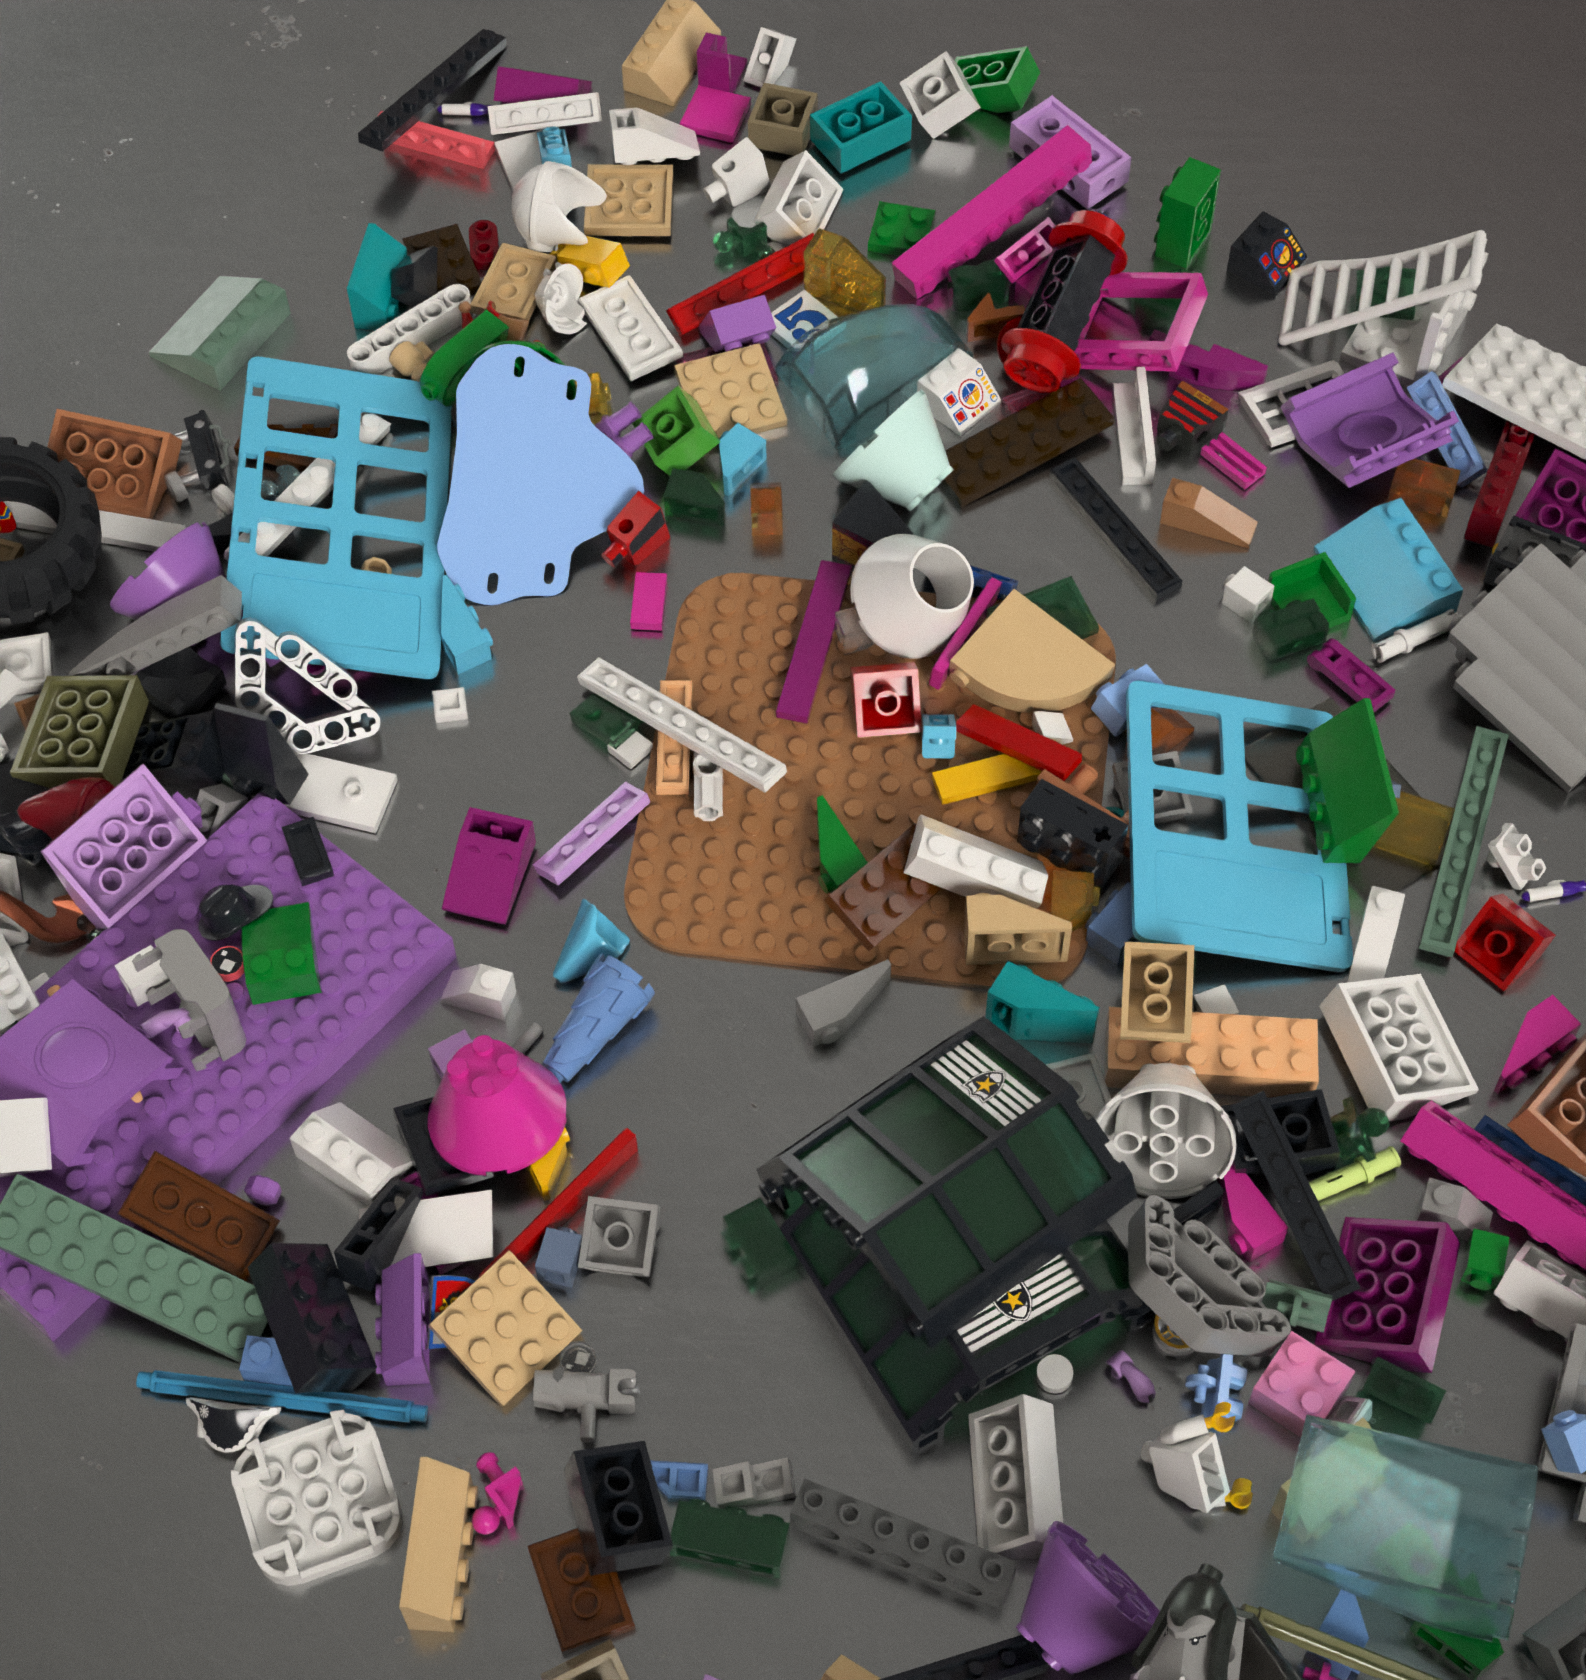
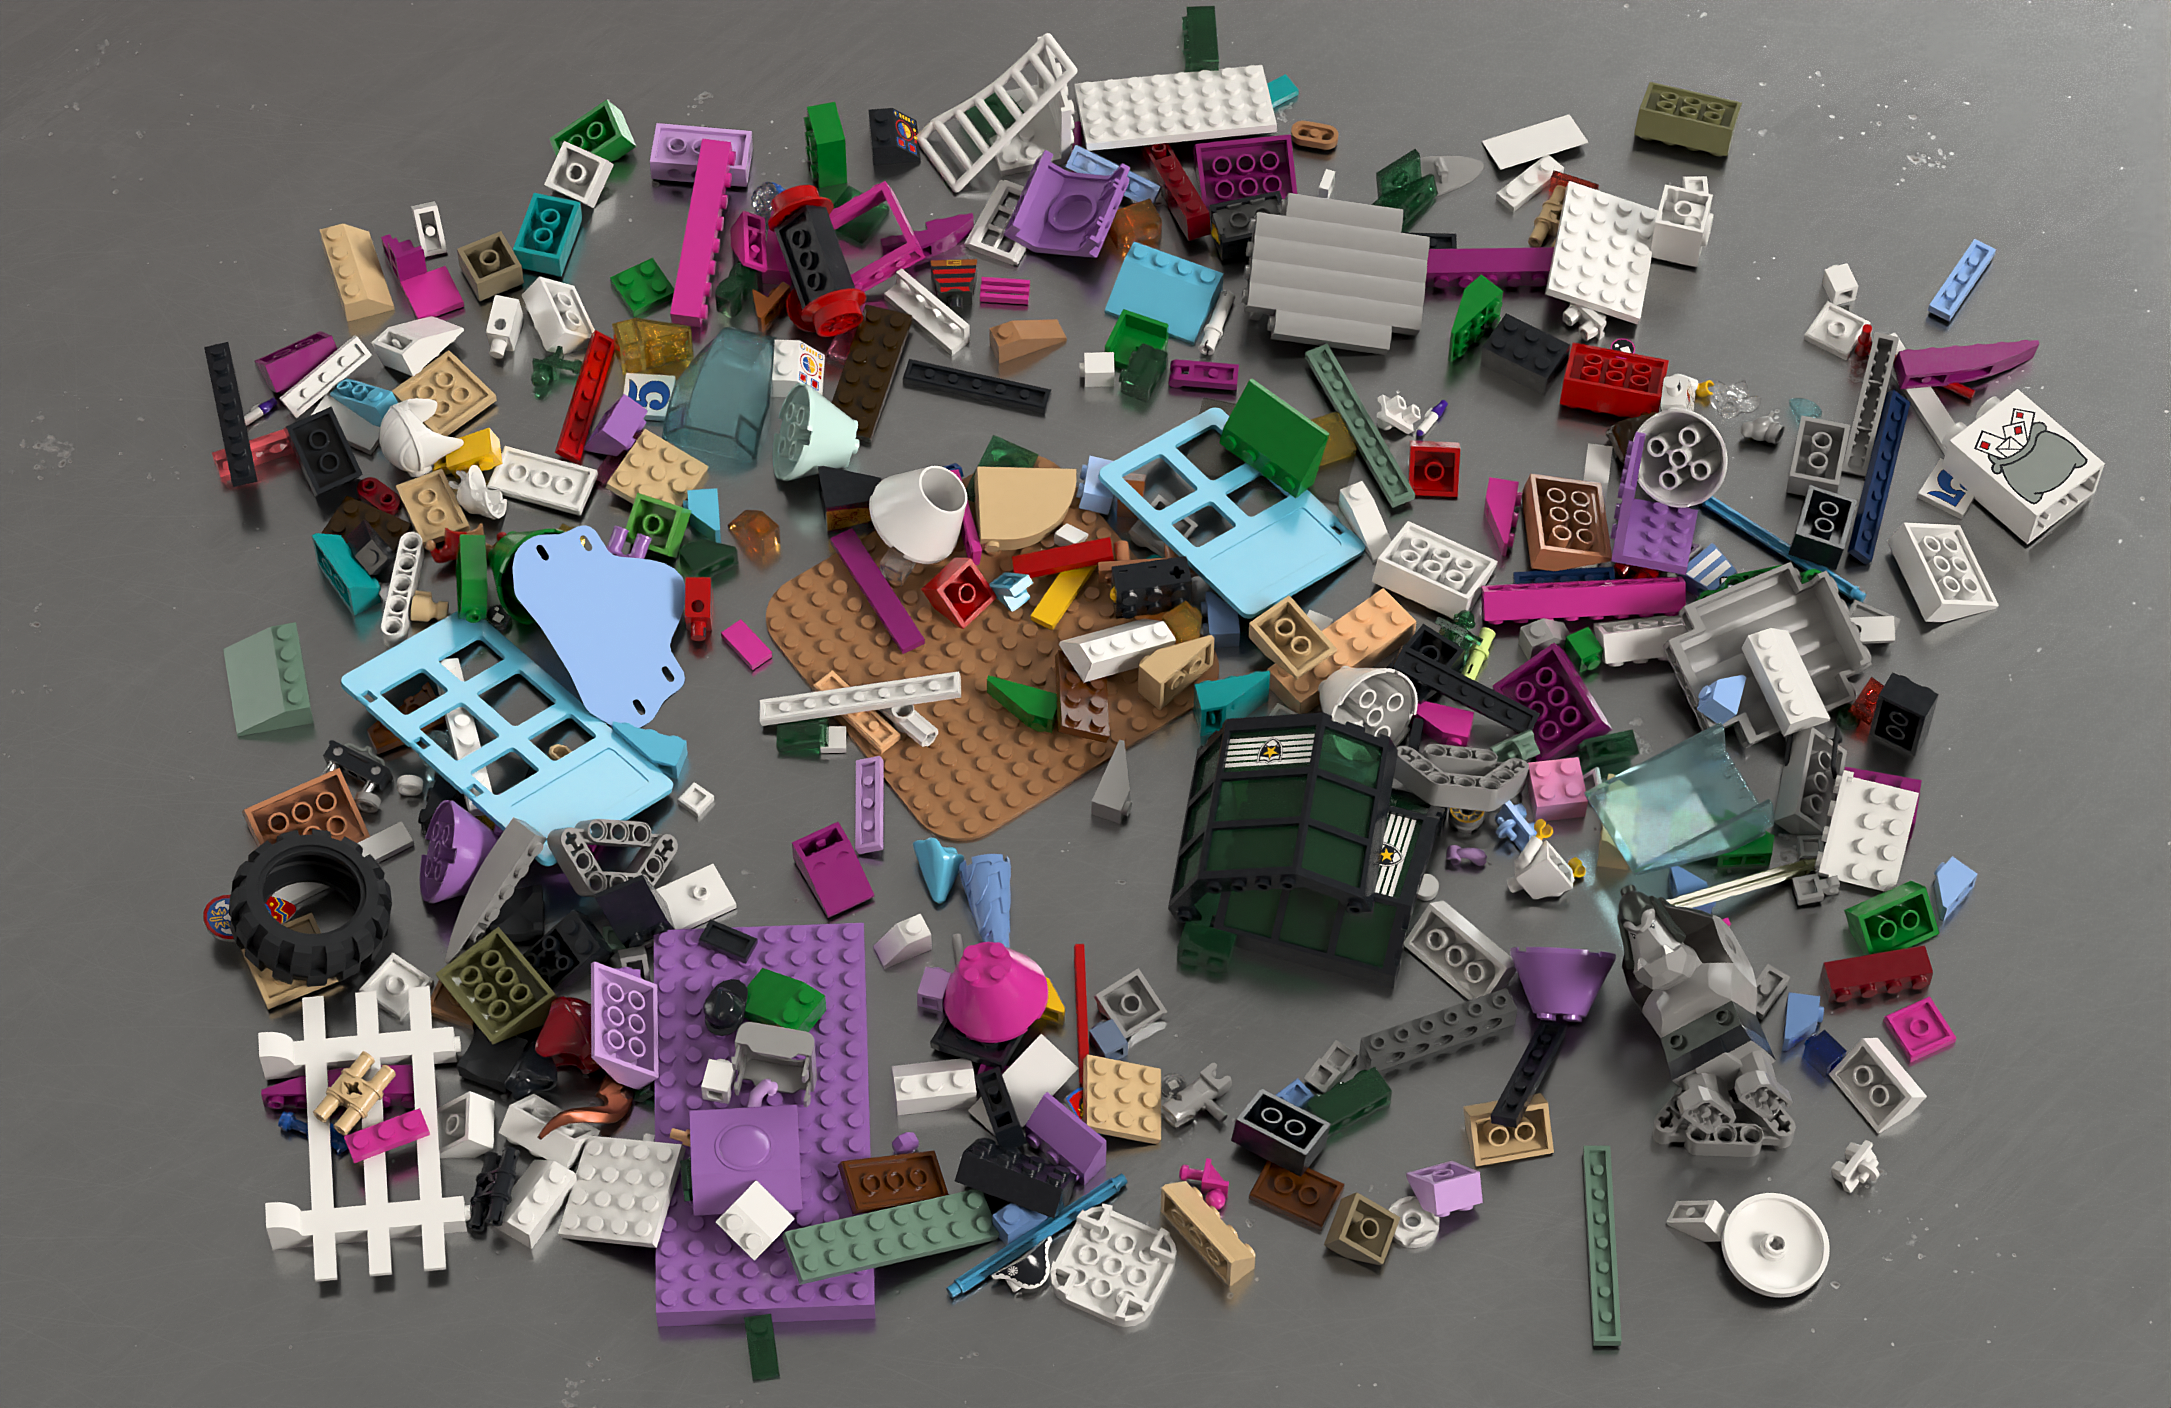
camera: 45 degrees left, 0 degrees up
none -> black brick [284,406,363,497]

